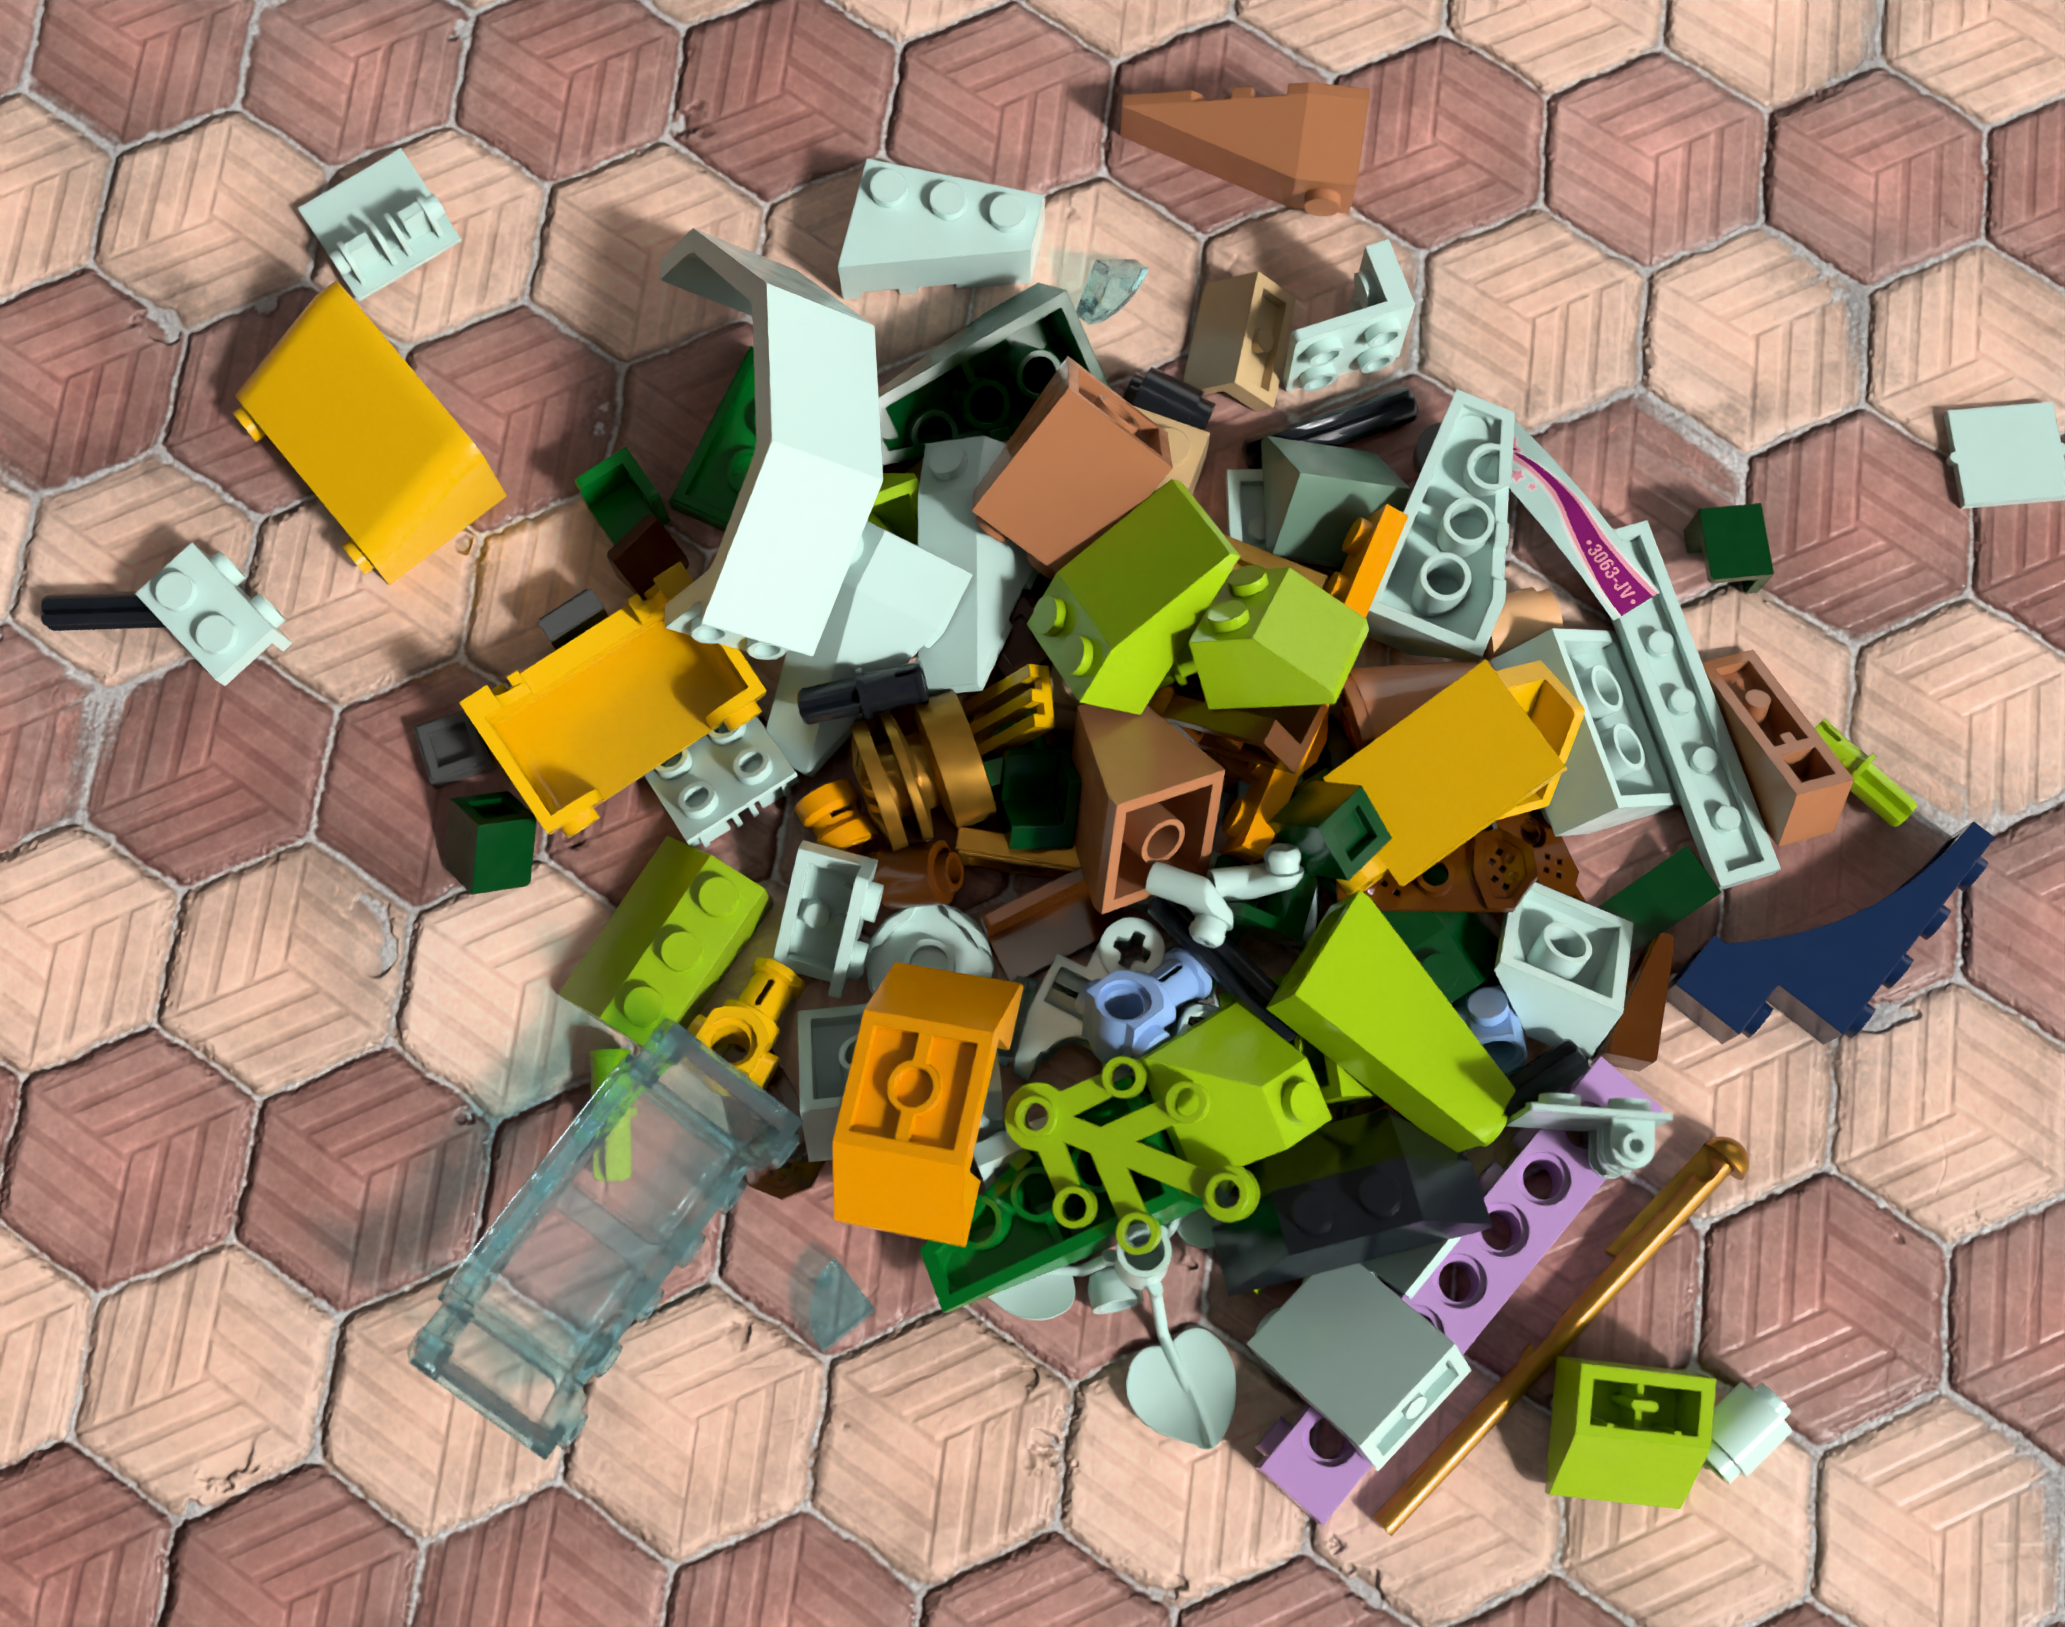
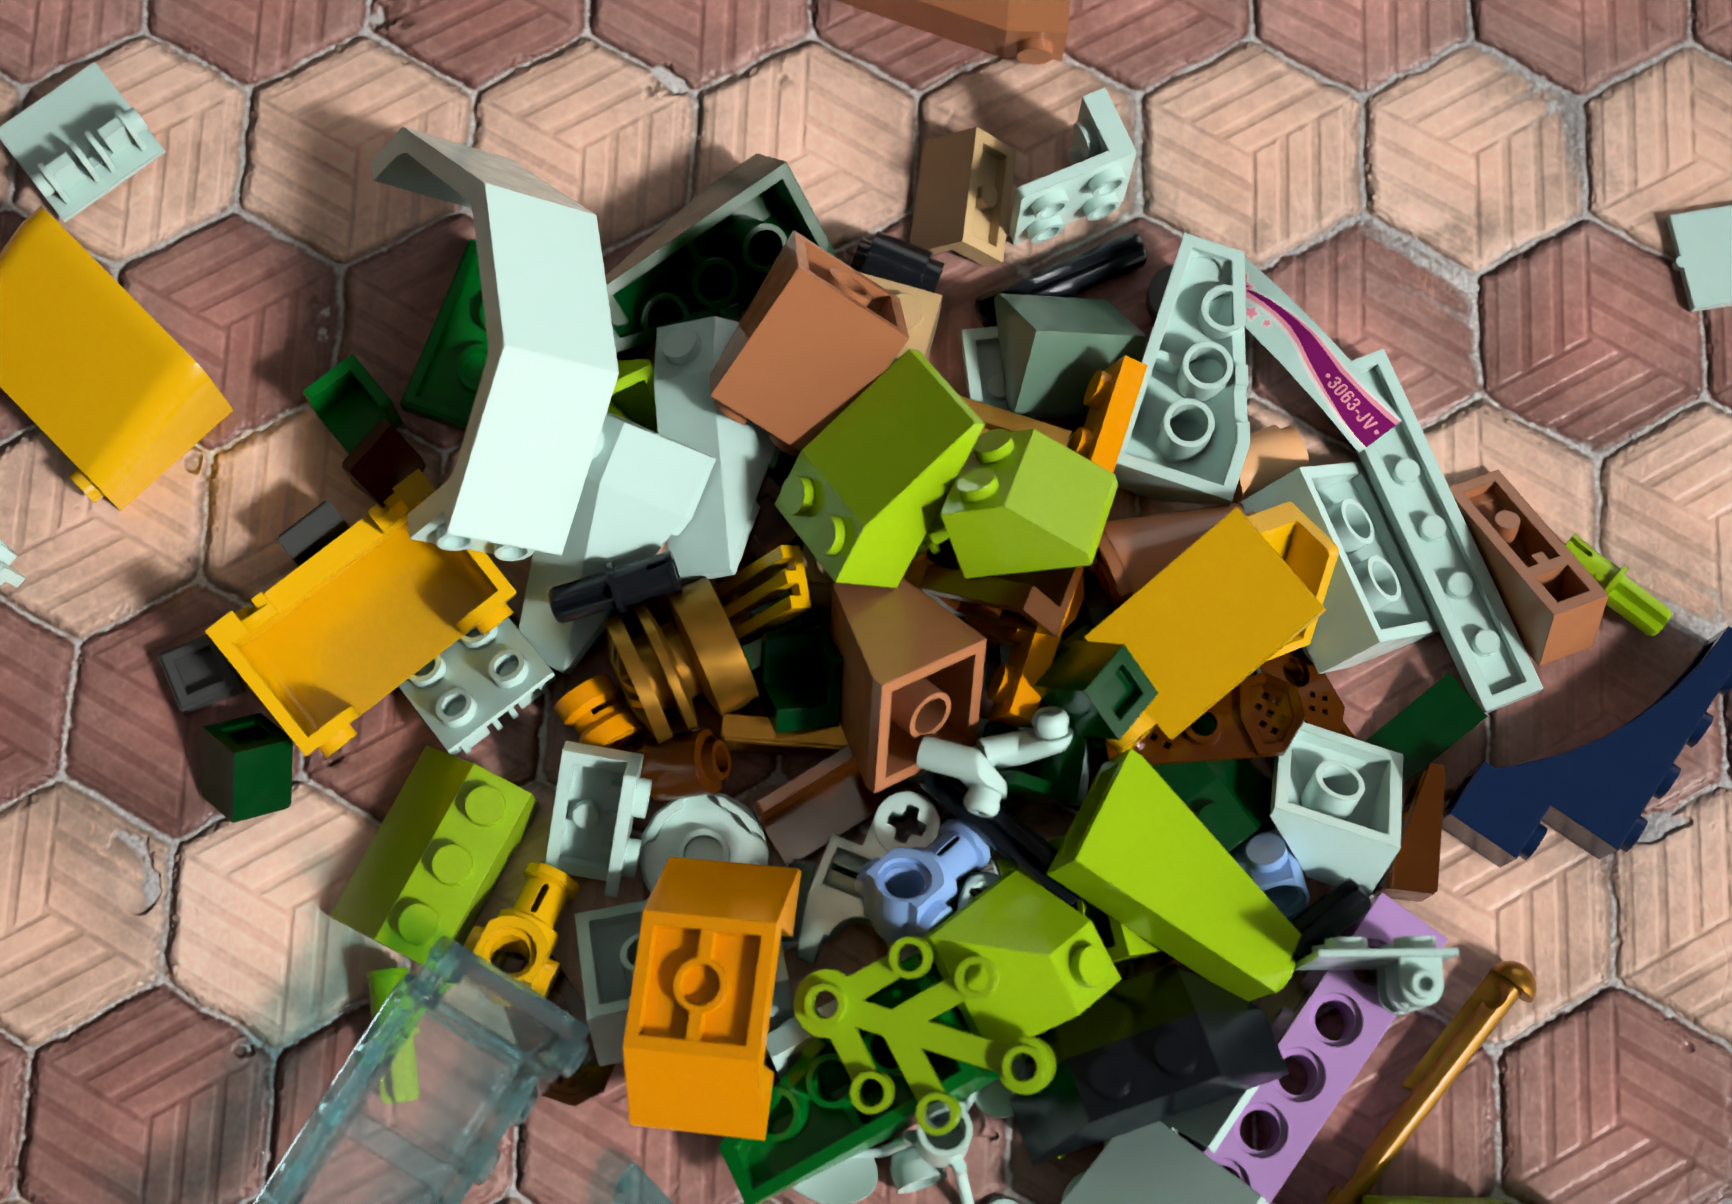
camera: 10 degrees left, 0 degrees up
light aqua wedge [837,158,1045,300] -> none
clear light blue tile [1076,259,1149,325] -> none
dark green panel [1683,503,1774,594] -> none

